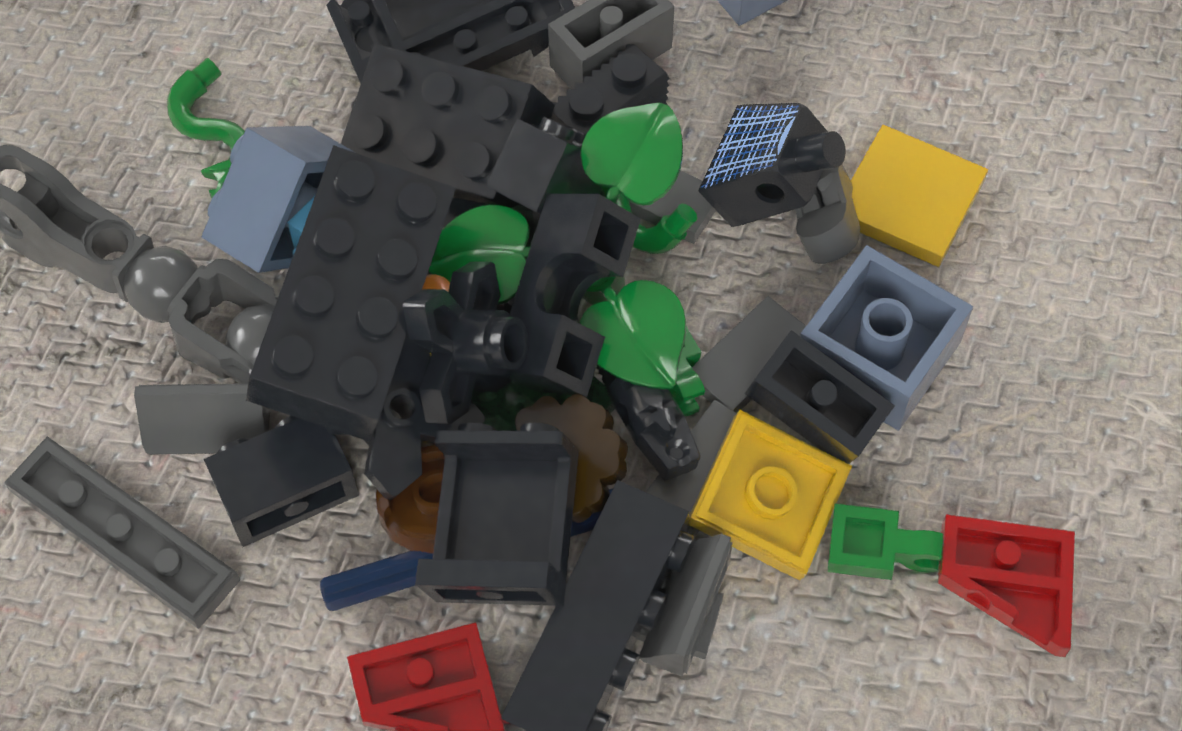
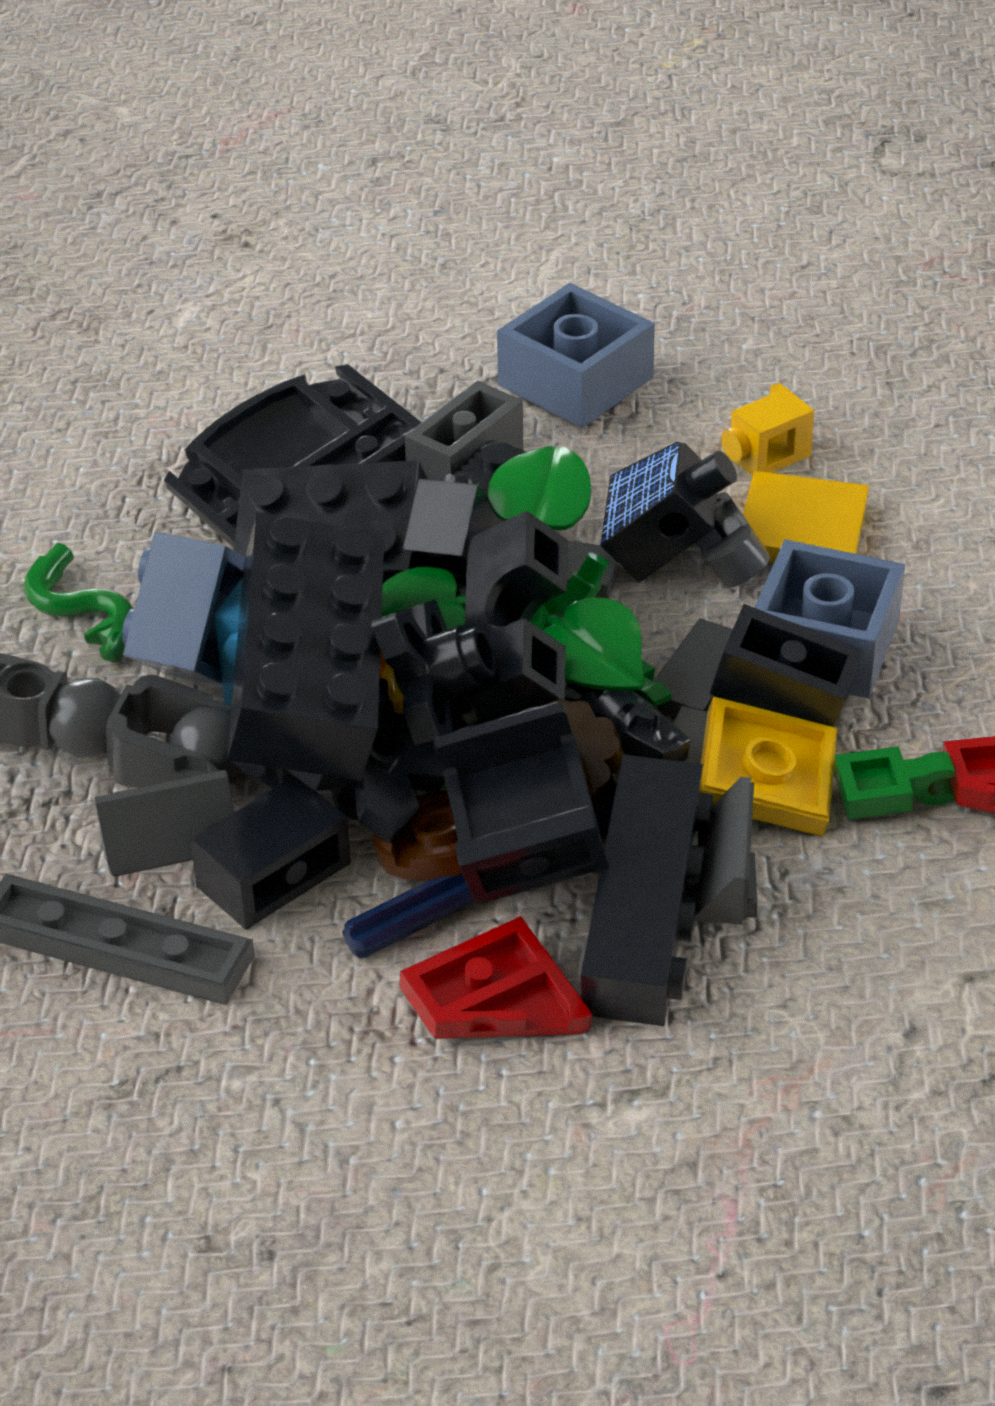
camera: 15 degrees left, 20 degrees down
none -> yellow brick [721,382,815,476]

